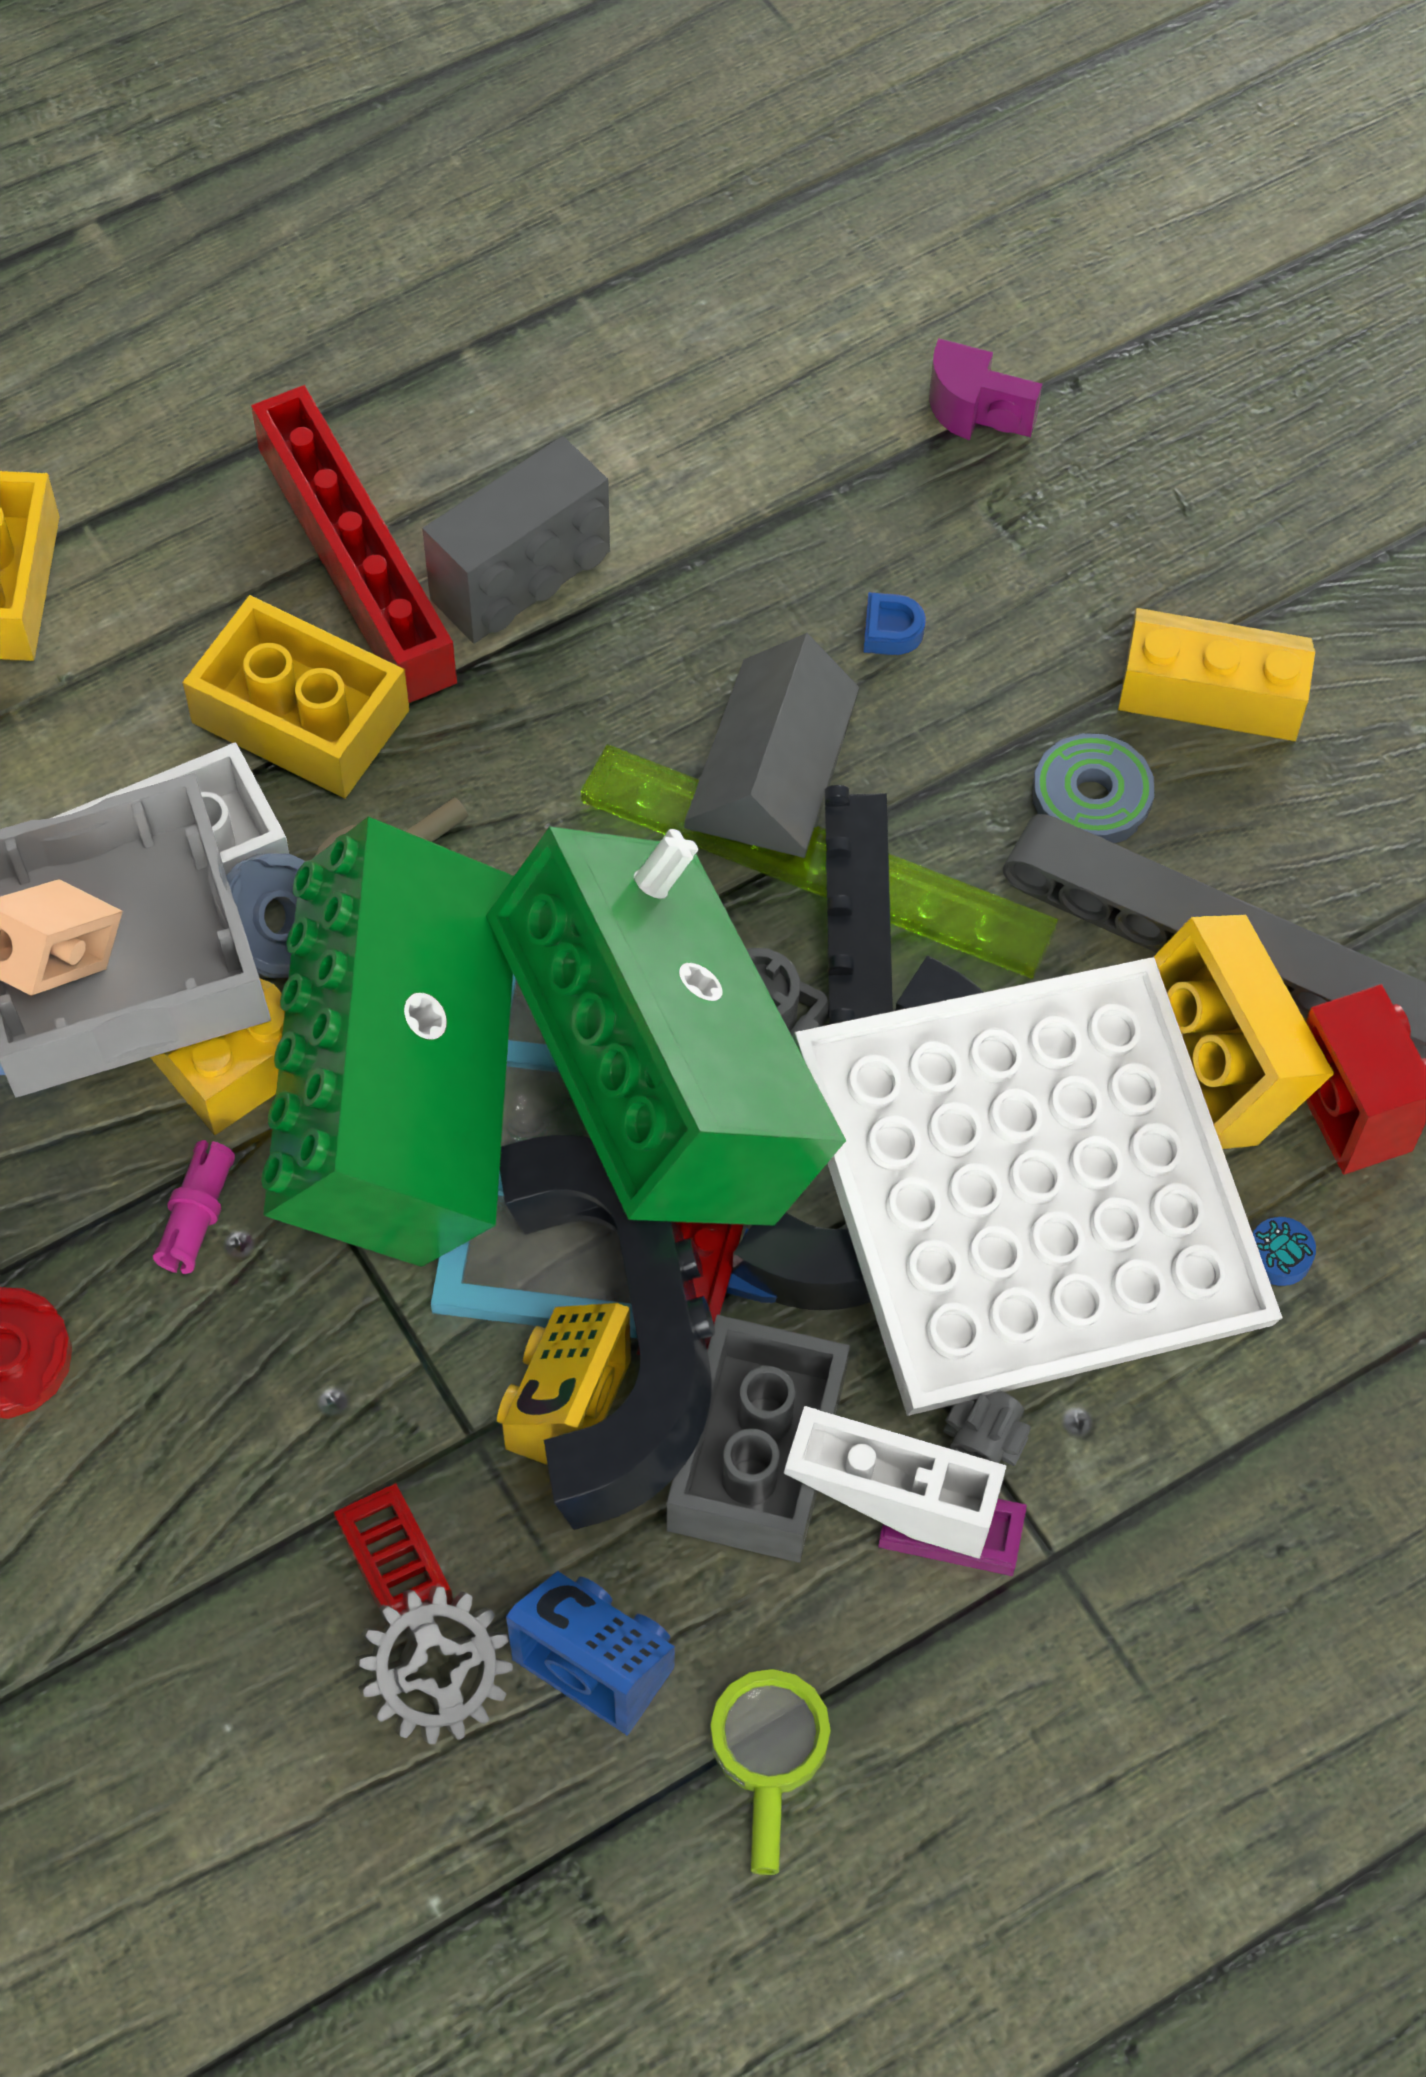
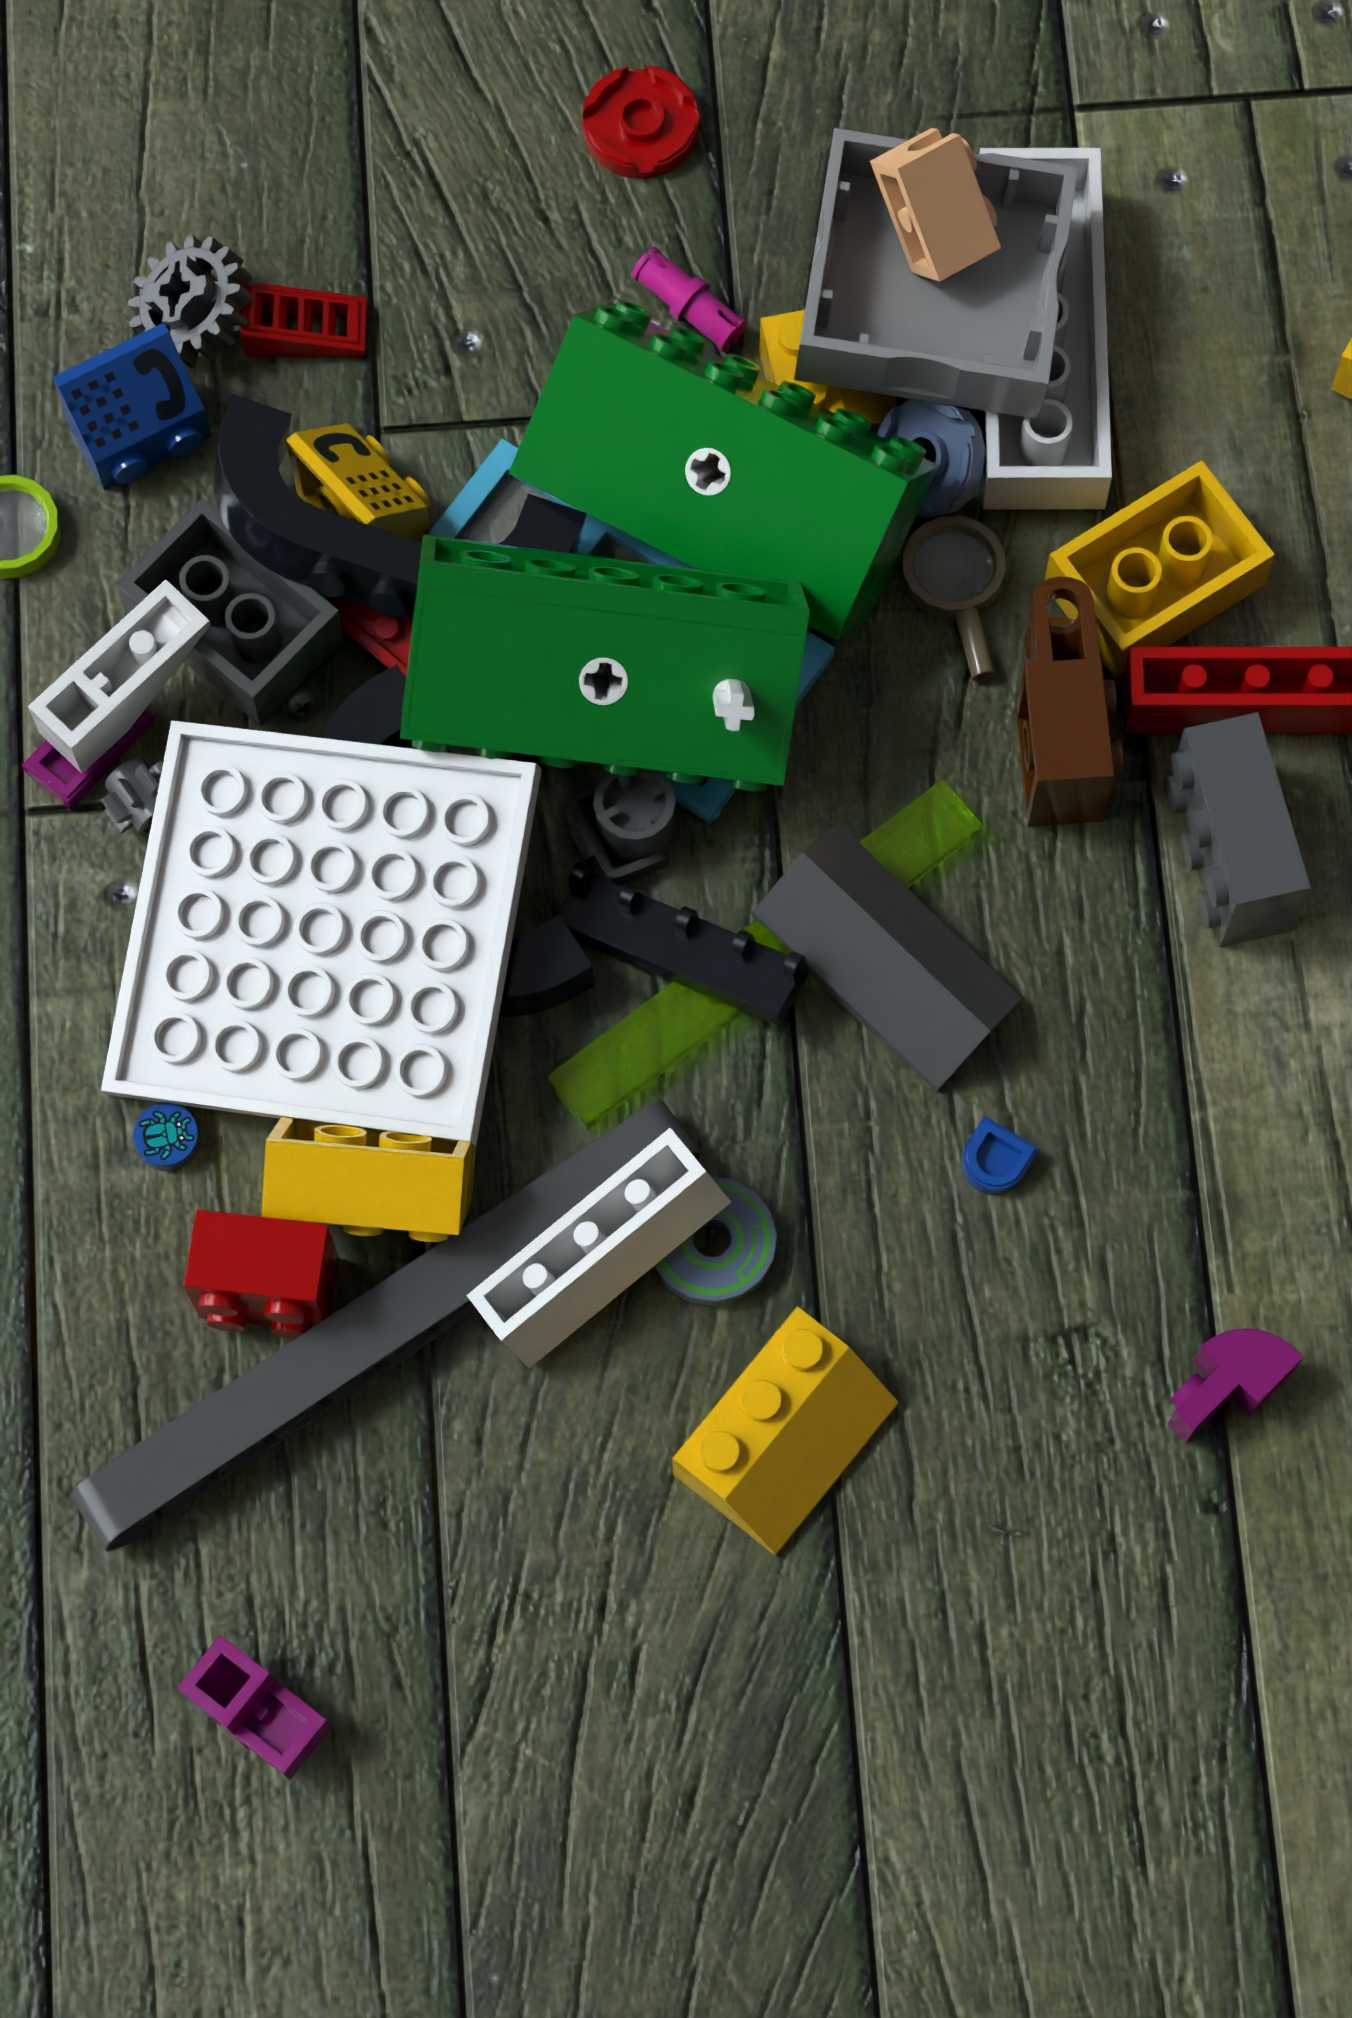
camera: 120 degrees right, 10 degrees up
none -> white brick [466,1128,731,1369]
none -> reddish brown brick [1015,576,1123,827]

